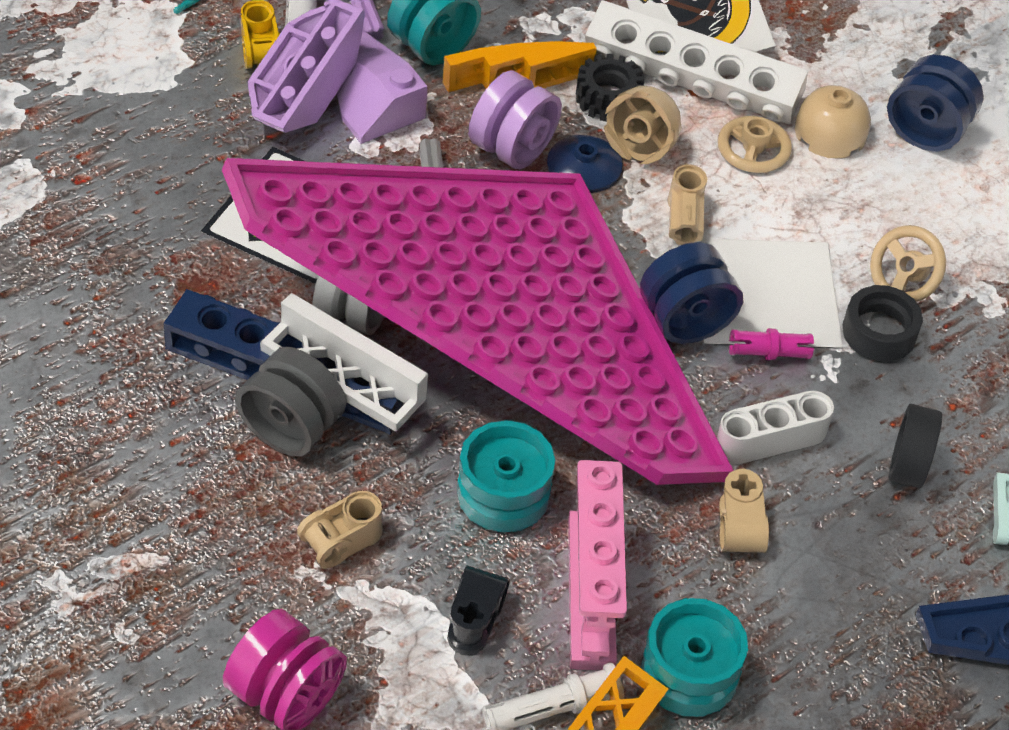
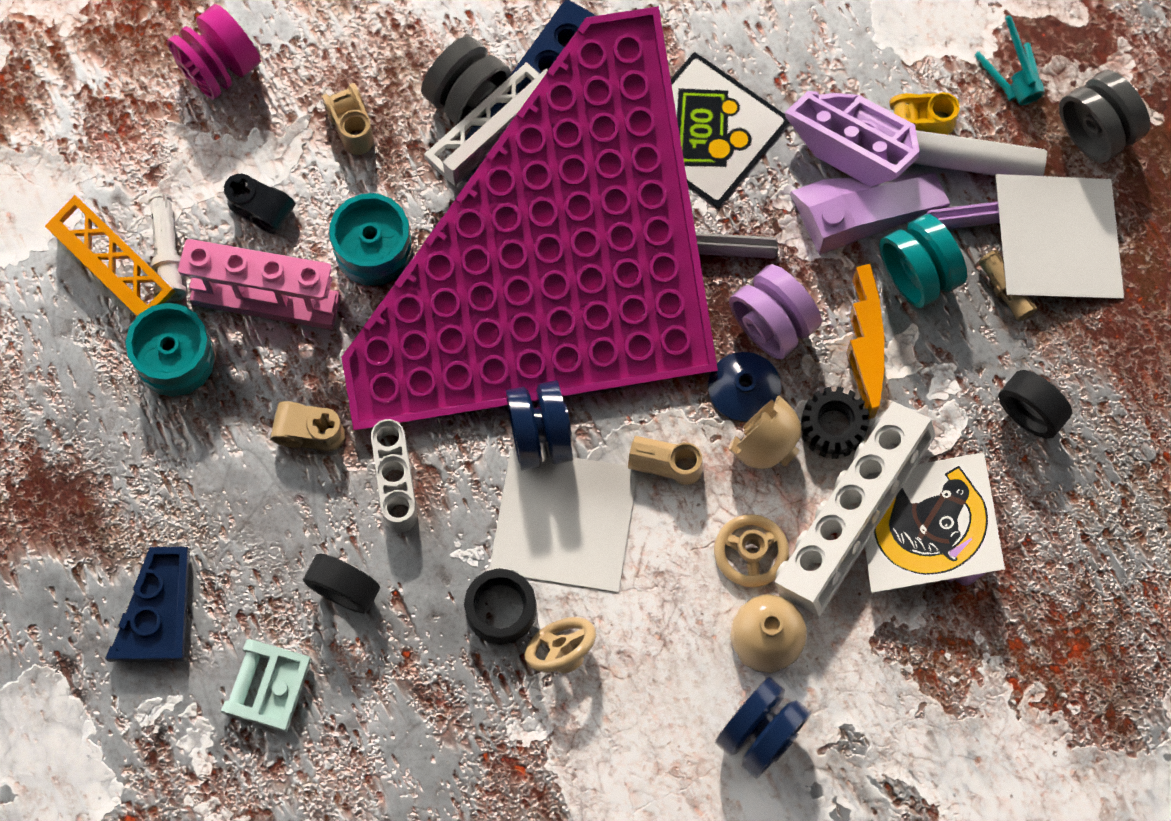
camera: 105 degrees right, 20 degrees up
dark pink pin [729,328,814,360] -> none

